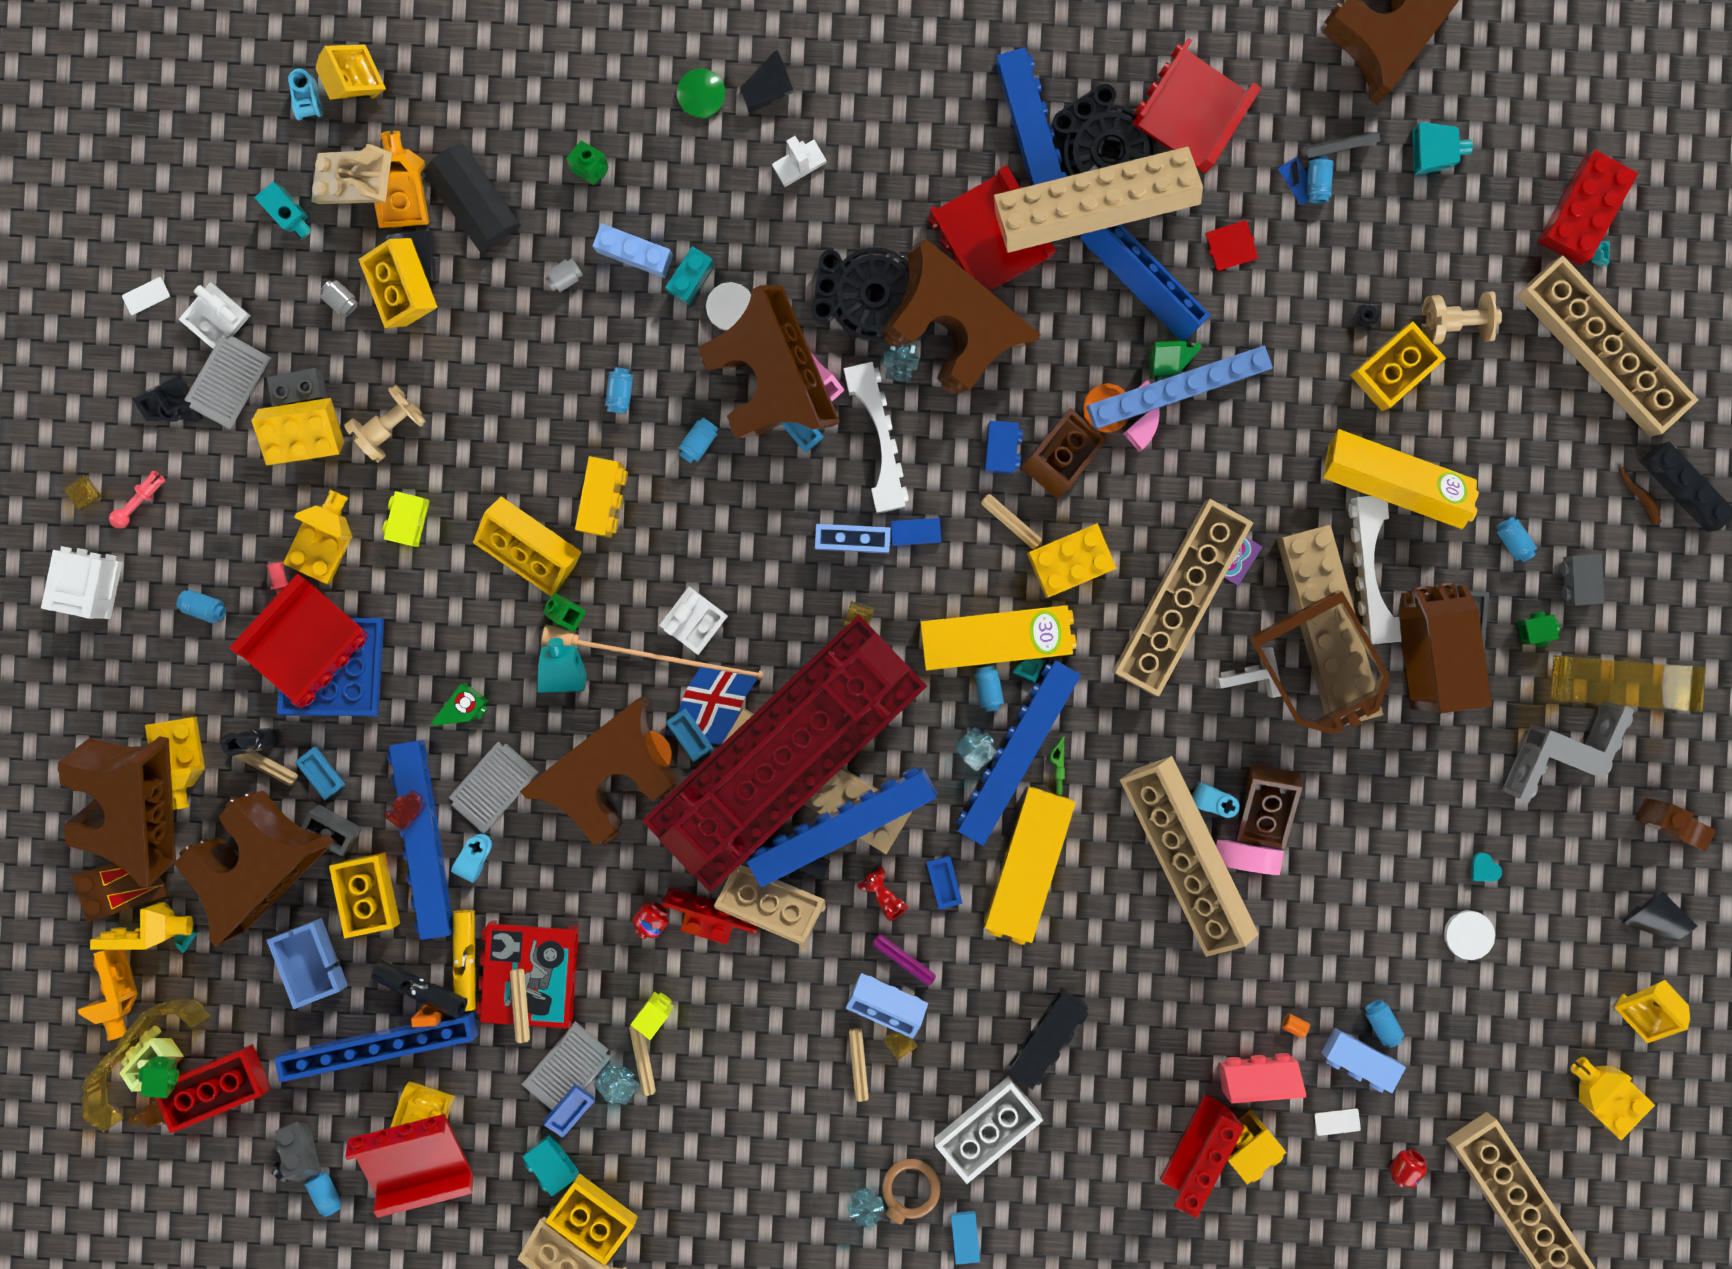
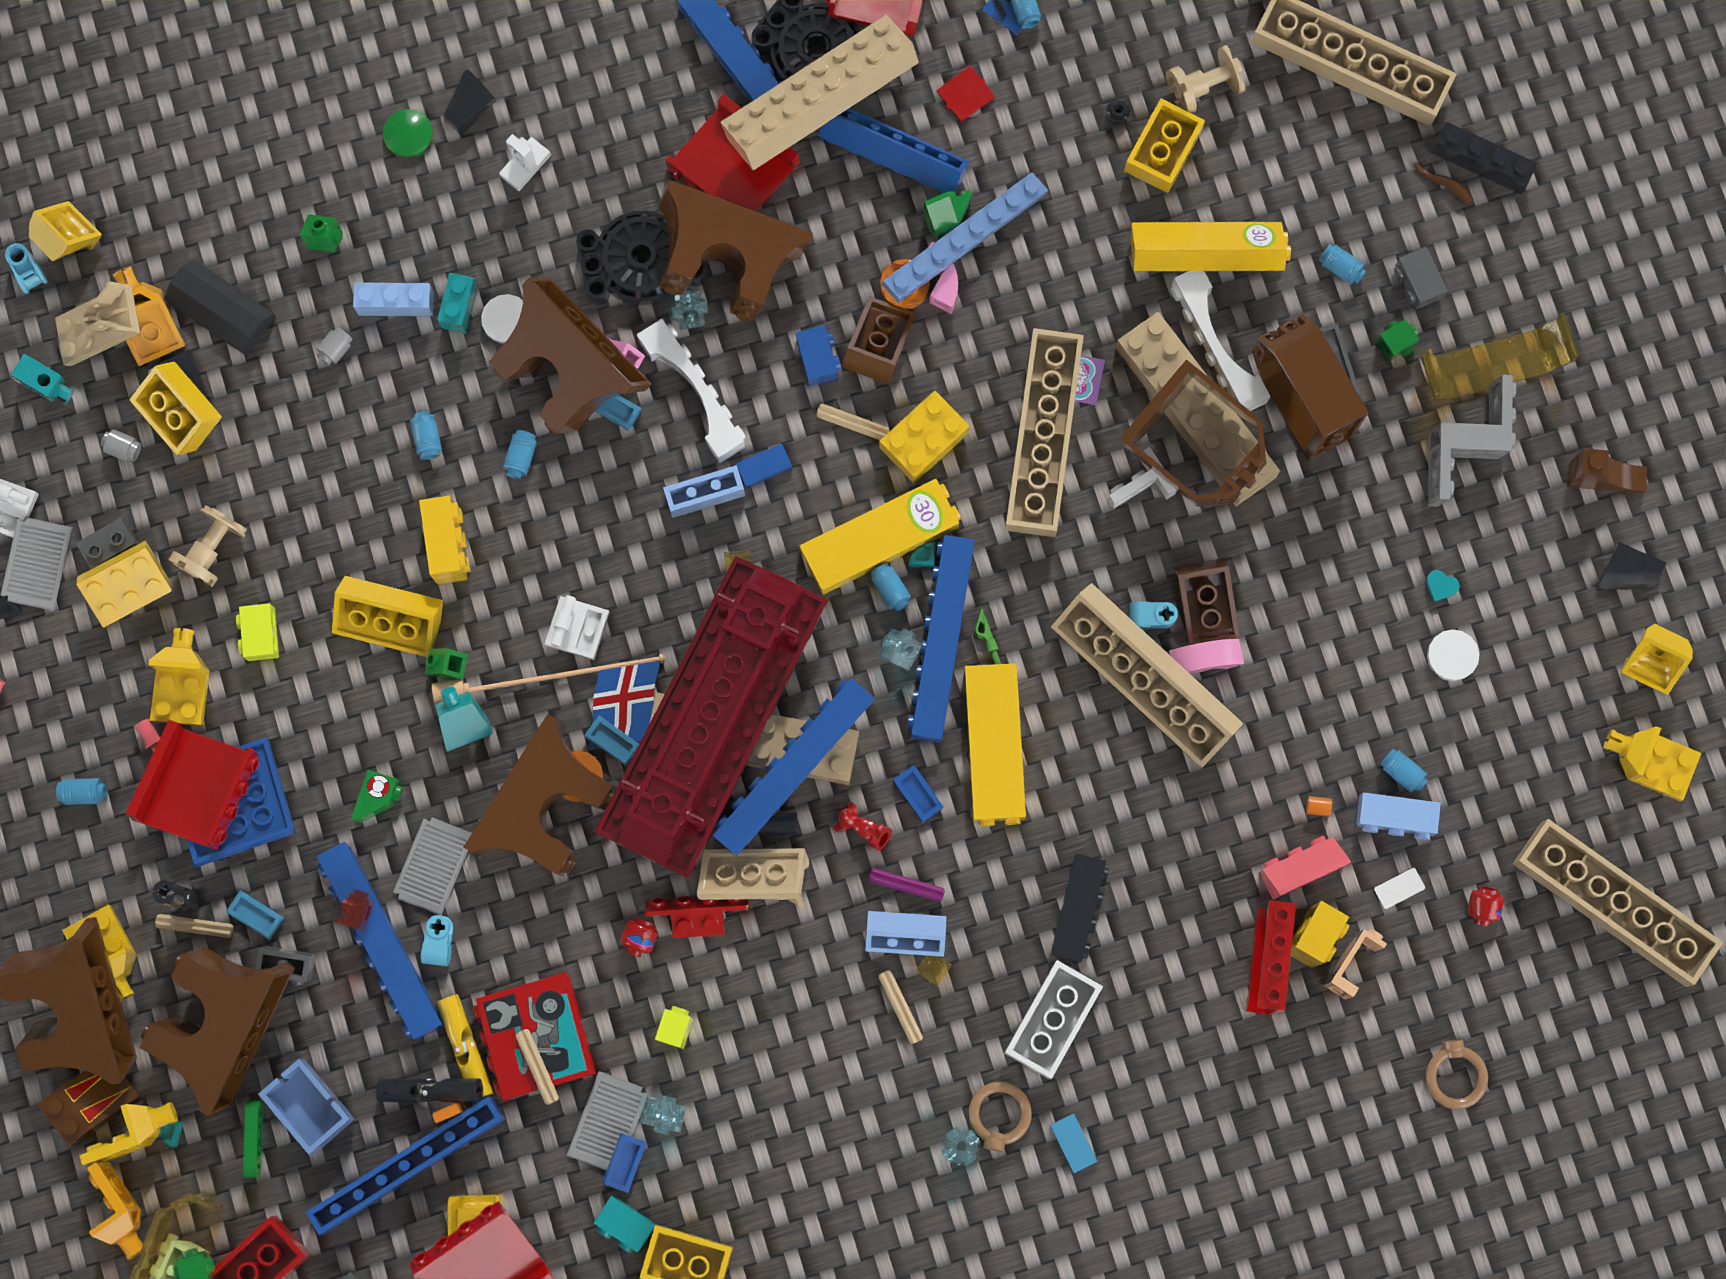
camera: 15 degrees left, 10 degrees down
yellow brick [329,852,400,939] -> none
tan axle [629,1025,656,1096] -> none
none -> green beam [243,1101,263,1178]
none -> light nougat panel [1323,929,1387,1000]

